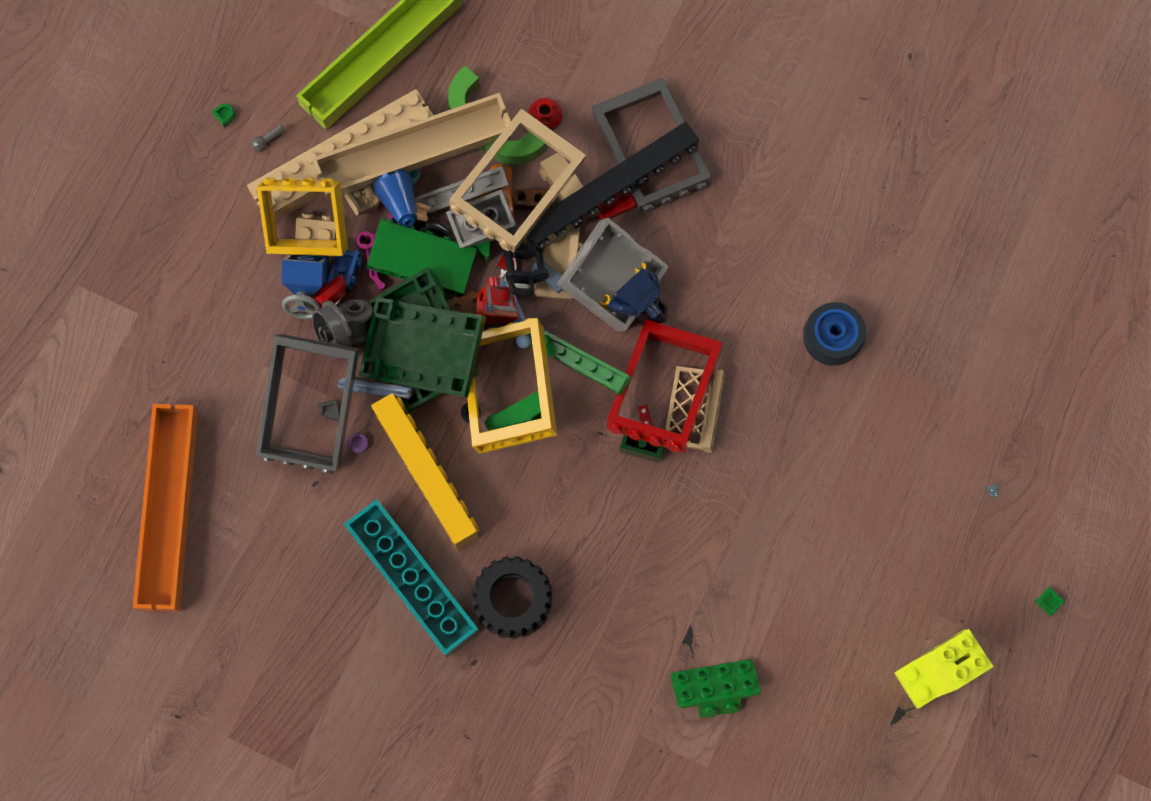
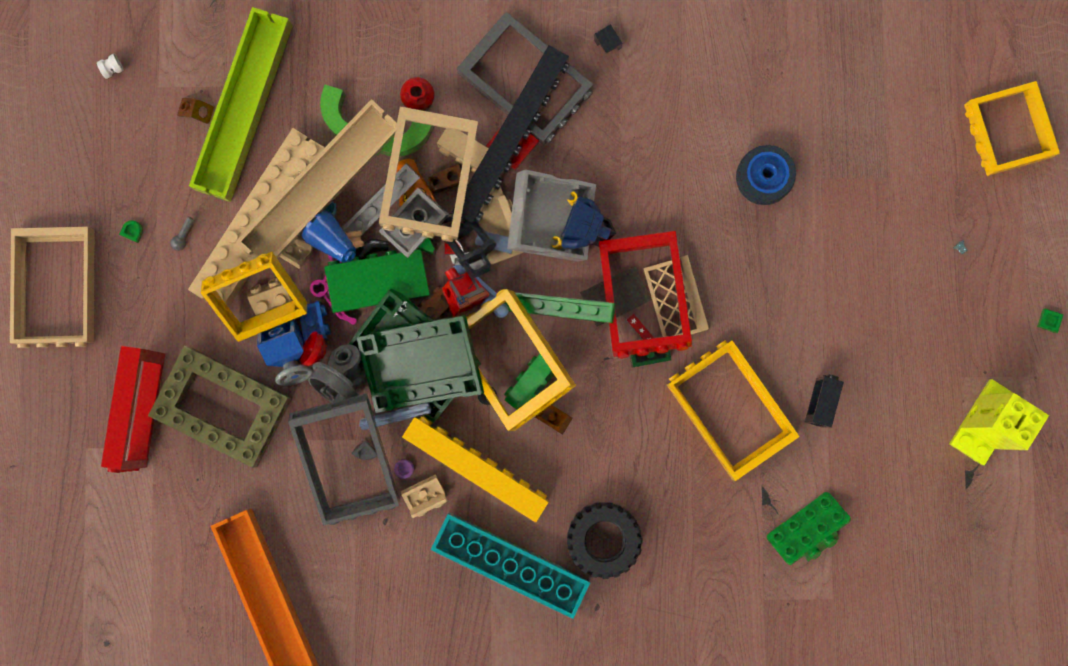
camera: 20 degrees left, 10 degrees up
none -> tan window [10,227,95,348]
none -> red window [101,346,165,473]
none -> olive brick [148,346,292,468]
none -> reddish brown bracket [177,98,214,124]
none -> tan bracket [401,474,448,518]
none -> reddish brown slope [535,405,573,435]
none -> clear smoke piece [580,266,652,327]
none -> black panel [594,24,623,53]
none -> yellow window [667,340,800,481]
none -> black window [804,374,844,428]
none -> yellow window [964,81,1060,176]

